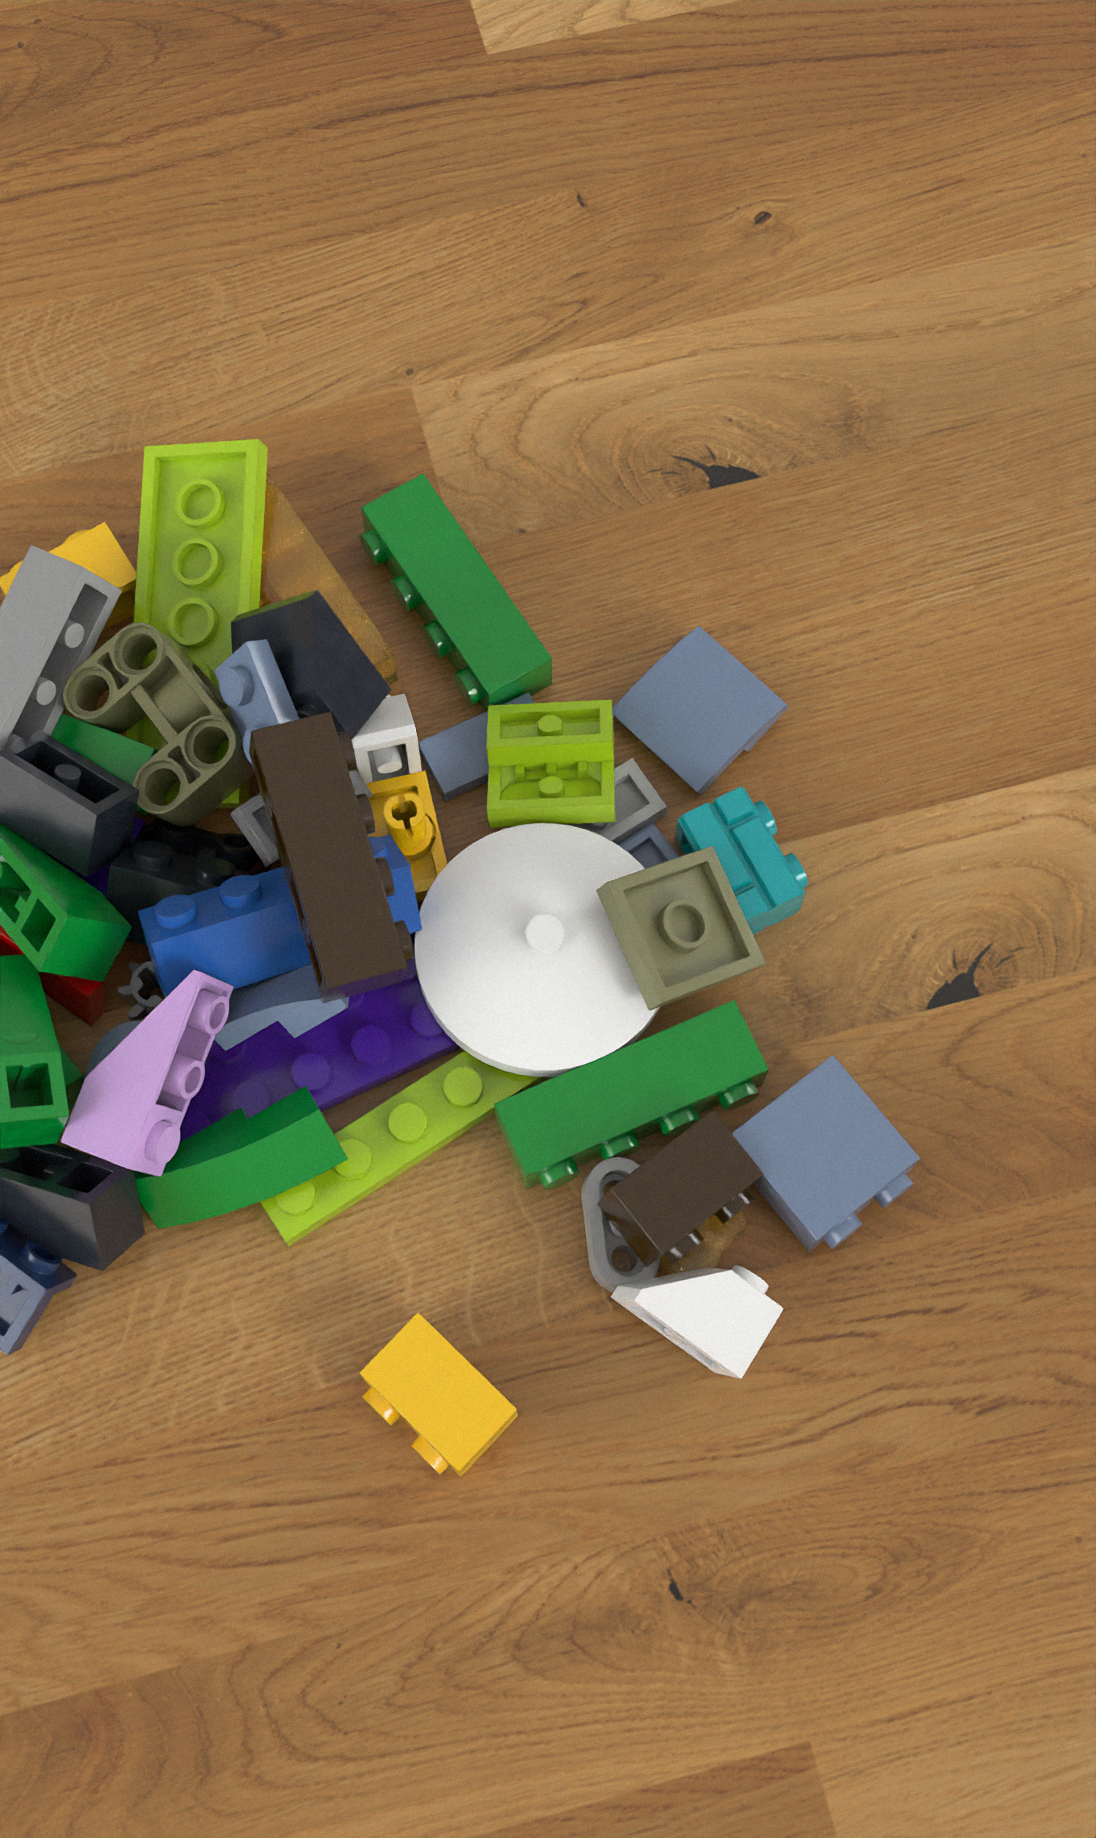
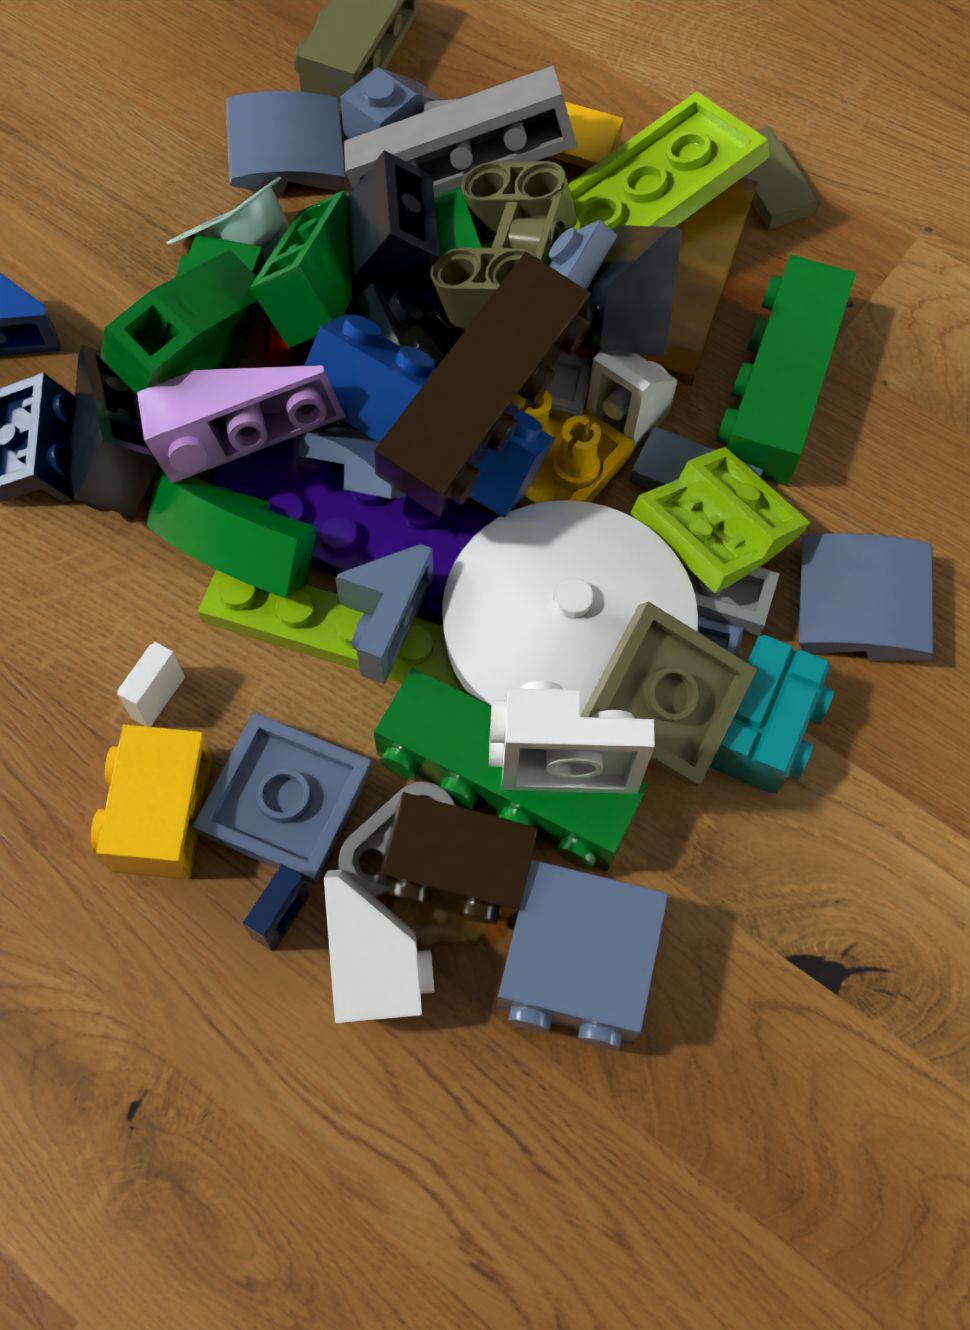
camera: 50 degrees right, 5 degrees down
none -> white tile [117,641,185,727]
none -> sand blue plate [192,712,373,886]
none -> dark blue tile [243,864,309,951]
none -> sand blue slope [335,544,434,684]
none -> white plate [489,681,655,794]
none -> olive tile [737,126,819,230]

